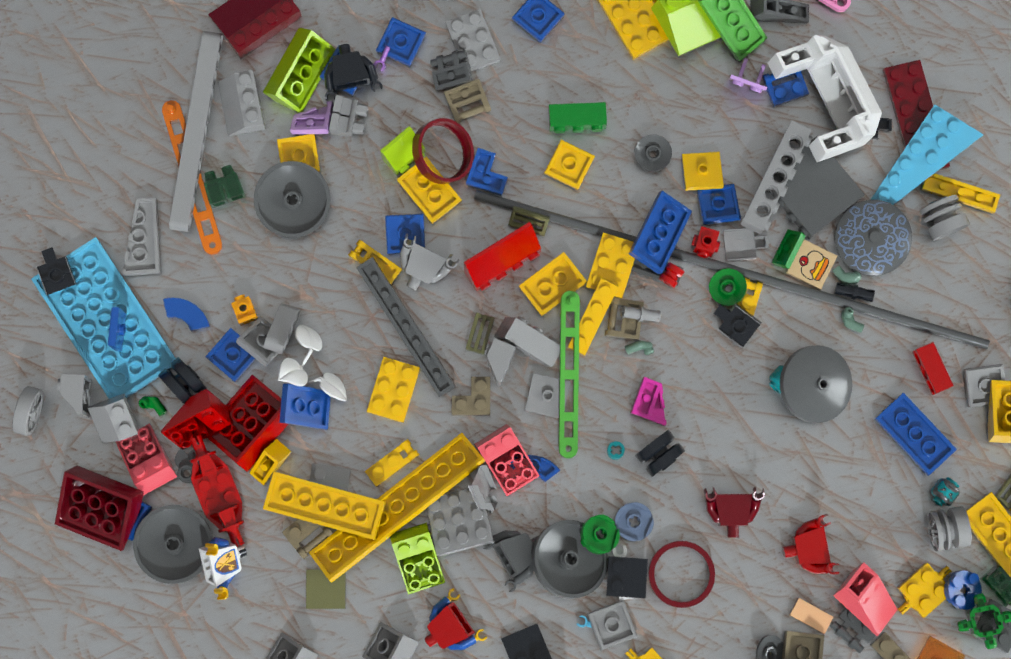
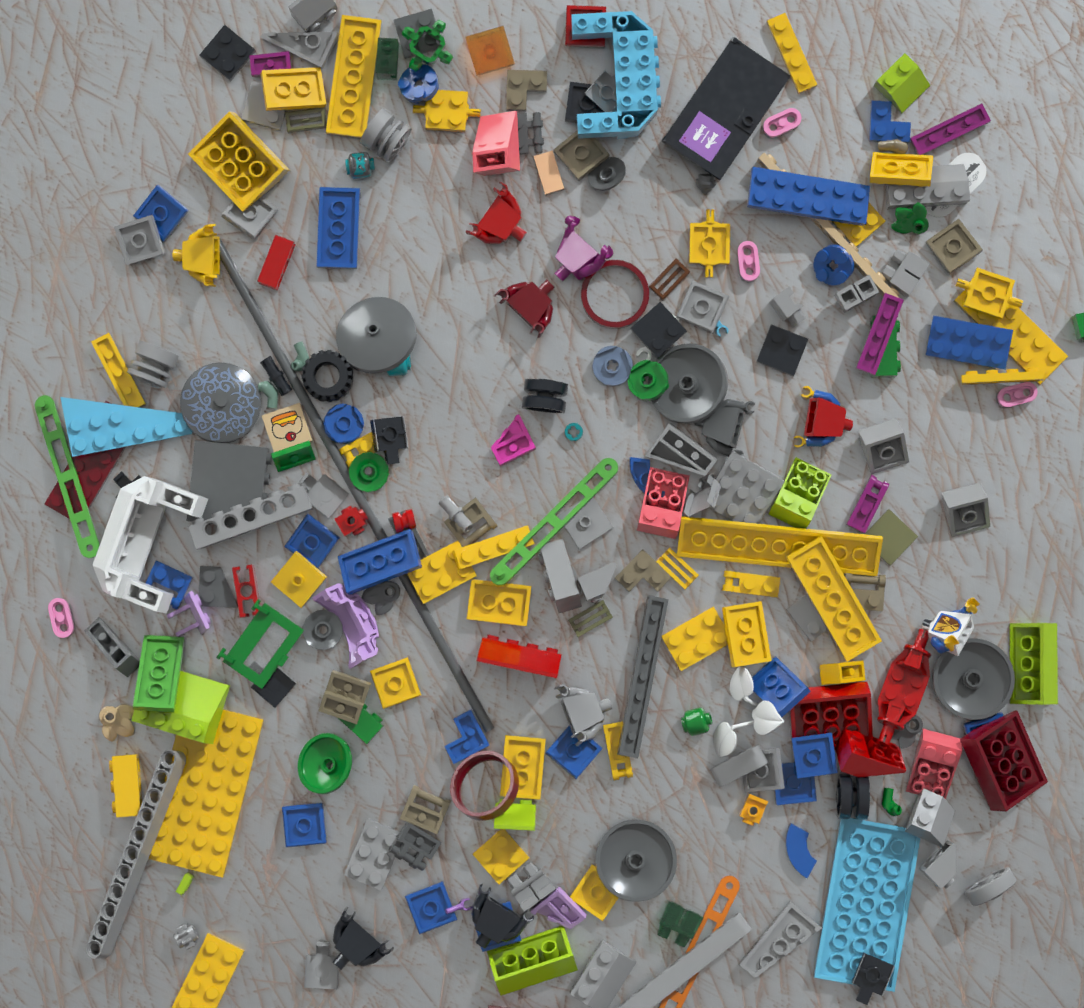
camera: 135 degrees left, 5 degrees up
blue plate [108,307,126,351] -> none
olive tile [508,206,550,236] -> none
sand green arm [625,340,654,355] -> none
none -> bright green piece [35,395,100,558]
none -> yellow torso [172,224,220,287]
none -> dark grey wing [198,566,238,608]
none -> green piece [216,599,304,689]
none -> red piece [232,564,260,618]
none -> black piece [249,661,297,708]
none -> green dish [298,733,352,794]
none -> black tyre [301,350,353,402]
none -> lavender windscreen [312,583,379,669]
none -> dark tan slope [318,670,371,724]
none -> blue tile [323,403,364,444]
none -> dark grey plate [361,581,400,615]
none -> yellow plate [473,829,530,884]
none -> torso [554,216,614,282]
none -> light grey wedge [645,423,718,476]
none -> reddish brown tile [649,258,690,301]
none -> yellow tile [656,547,699,590]
none -> green head [681,707,713,736]
none -> yellow plate [722,601,771,667]
none -> blue plate [791,733,838,779]
none -> magenta plate [846,475,889,534]
none -> lime slope [1010,623,1058,705]

